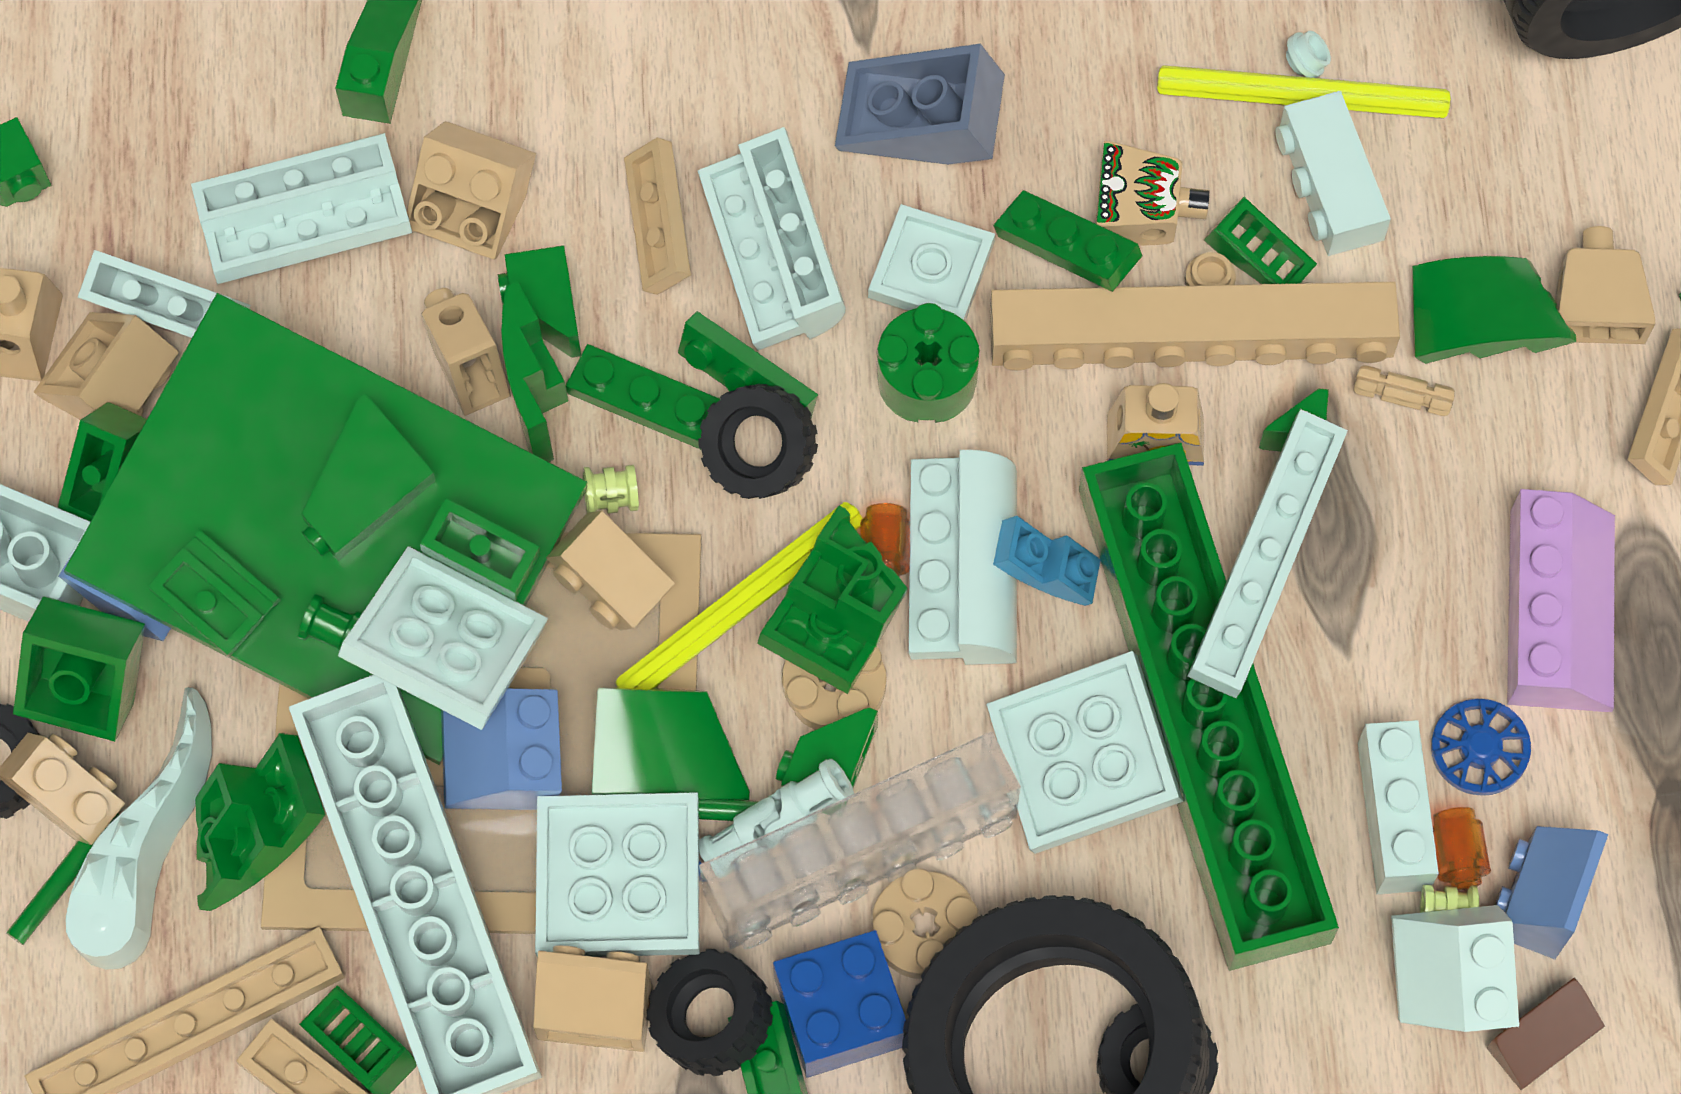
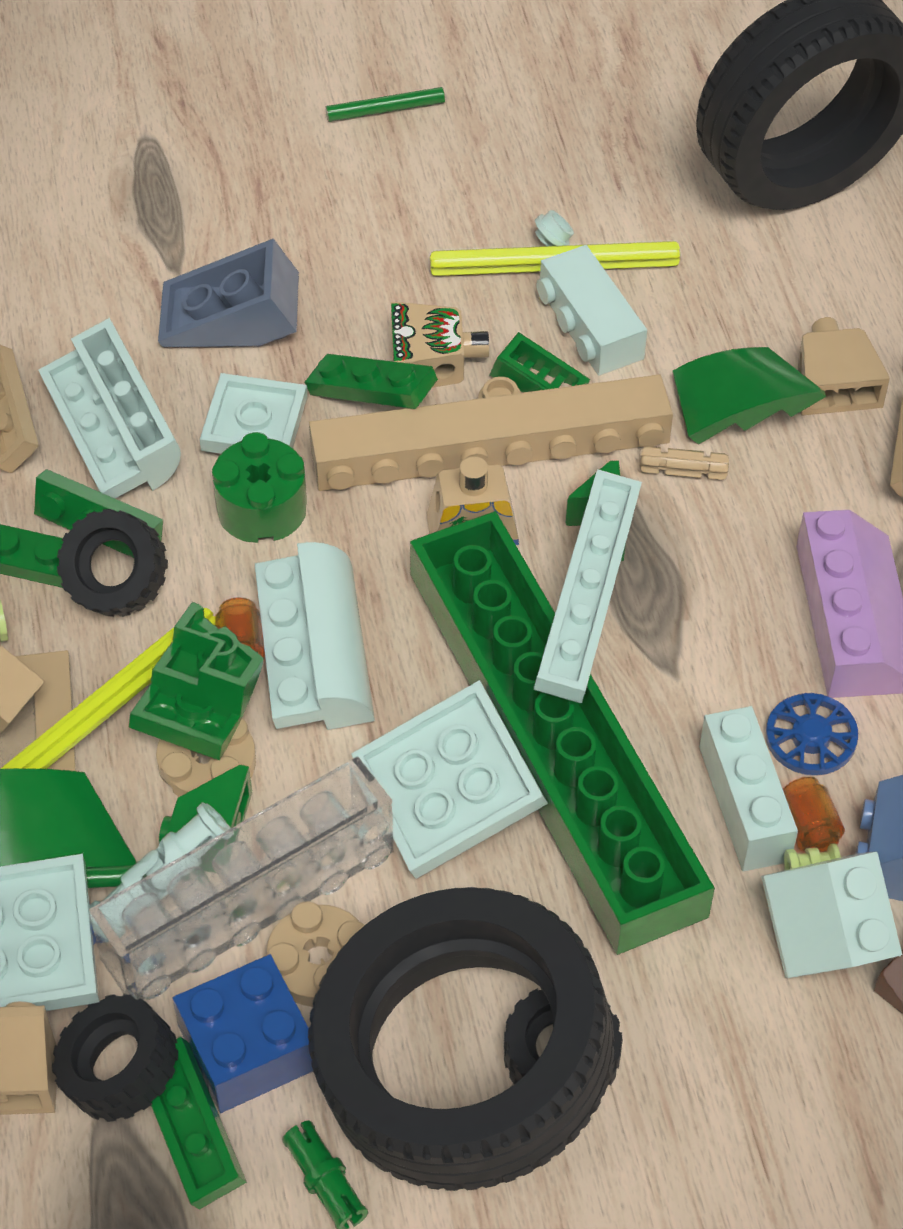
camera: 10 degrees left, 15 degrees down
dark azure slope [993,516,1101,606] -> none

